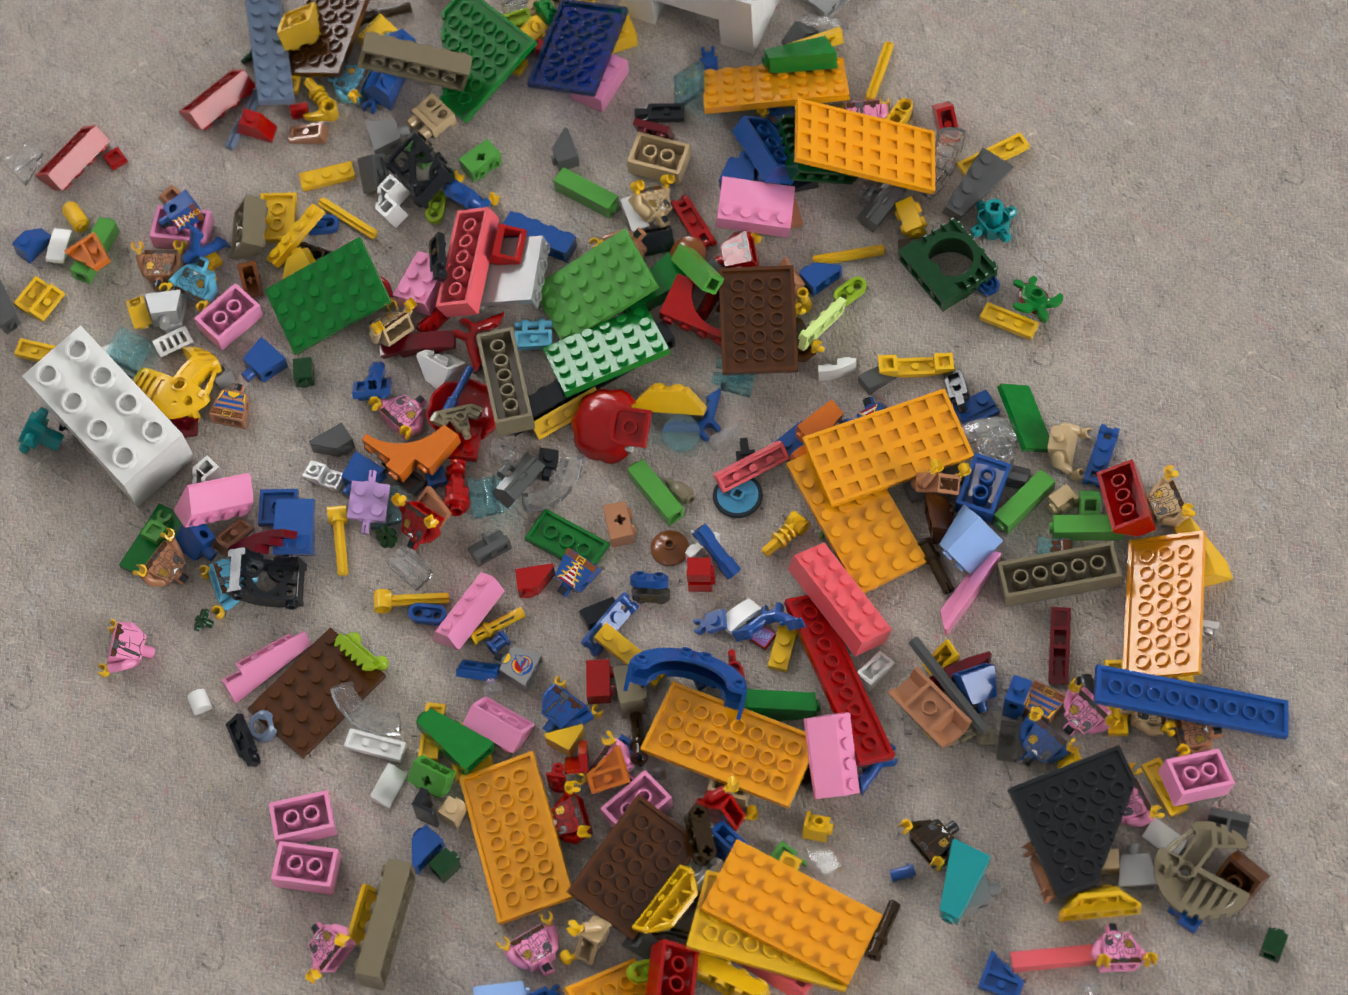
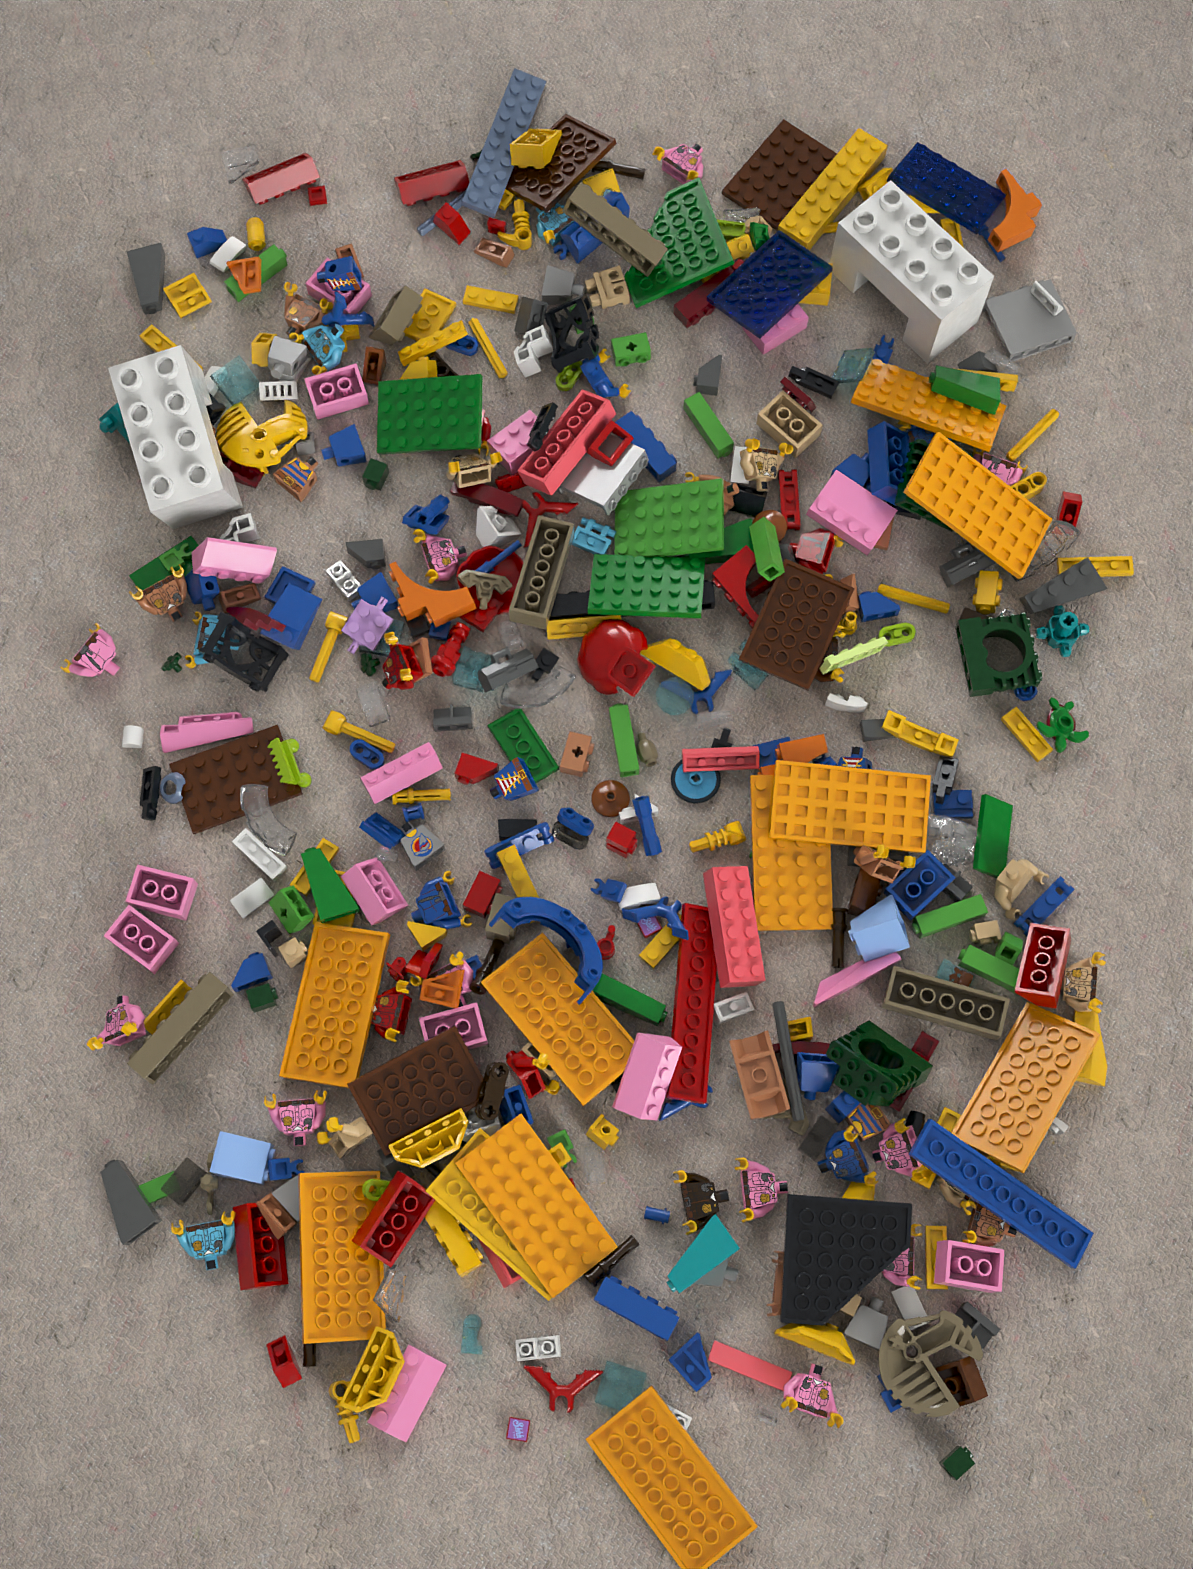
camera: 20 degrees right, 10 degrees up
none -> blue brick [594,1275,680,1342]
none -> dark red brick [673,266,743,328]
none -> torso [734,1157,788,1222]
none -> dark green hose [826,1020,933,1106]

